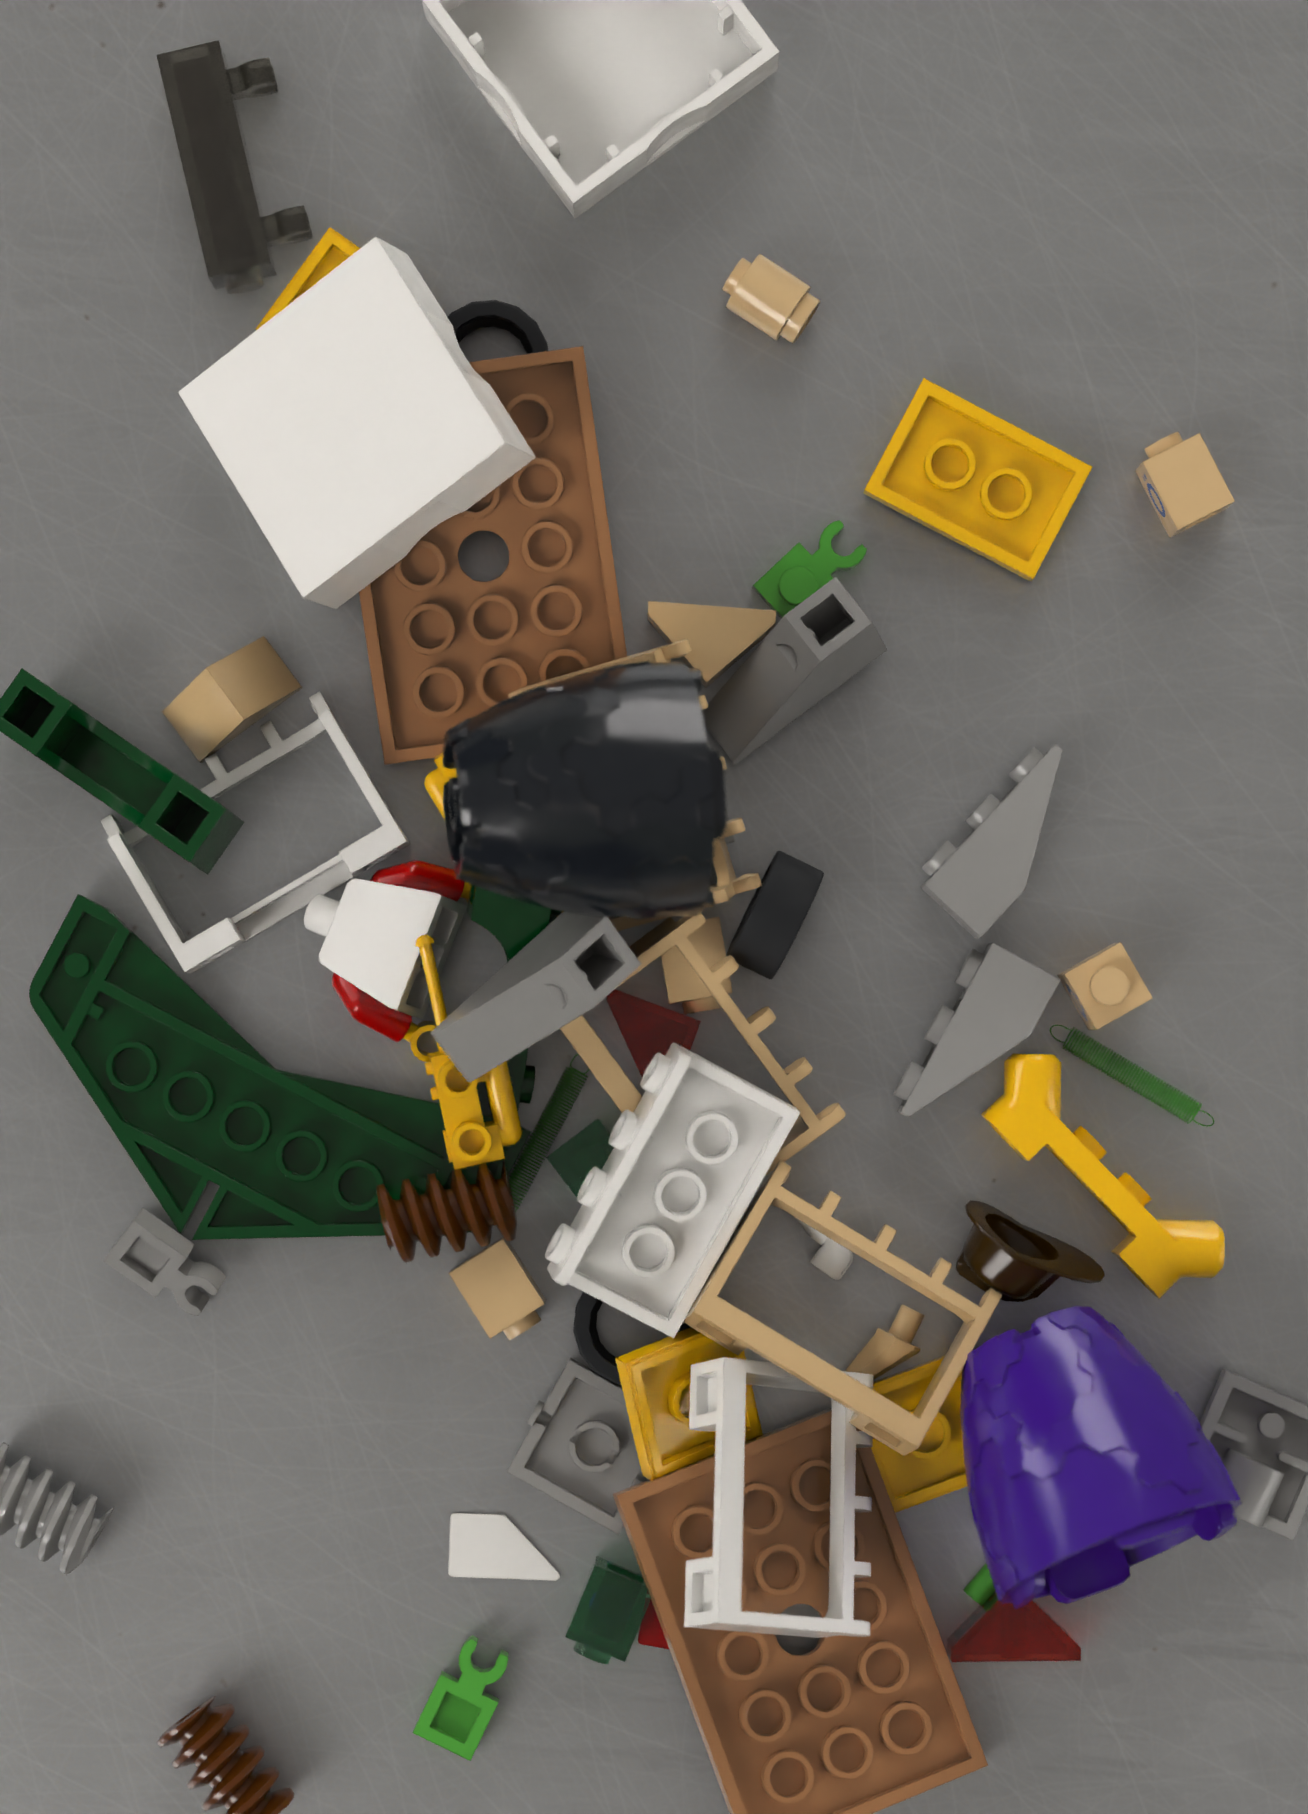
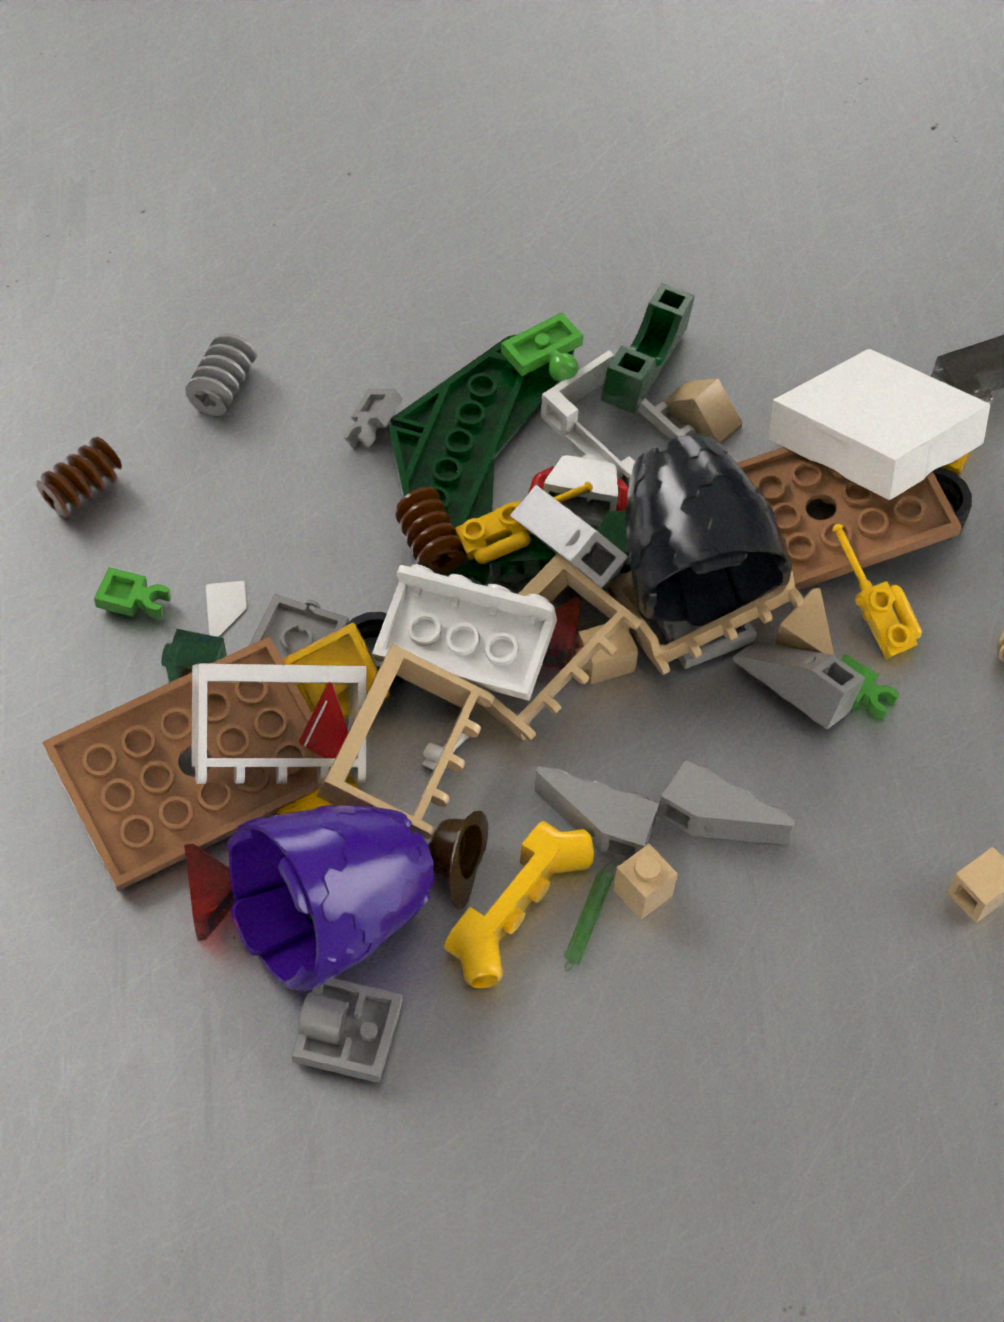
camera: 75 degrees right, 30 degrees down
tan brick [449,1237,546,1340] -> none
black tyre [726,851,824,979] -> none
tan bar [845,1304,925,1379] -> none
yellow plate [863,378,1092,582] -> none
none -> red sticker [299,682,349,758]
none -> bright green plate [501,312,583,382]
none -> yellow piece [832,524,922,660]

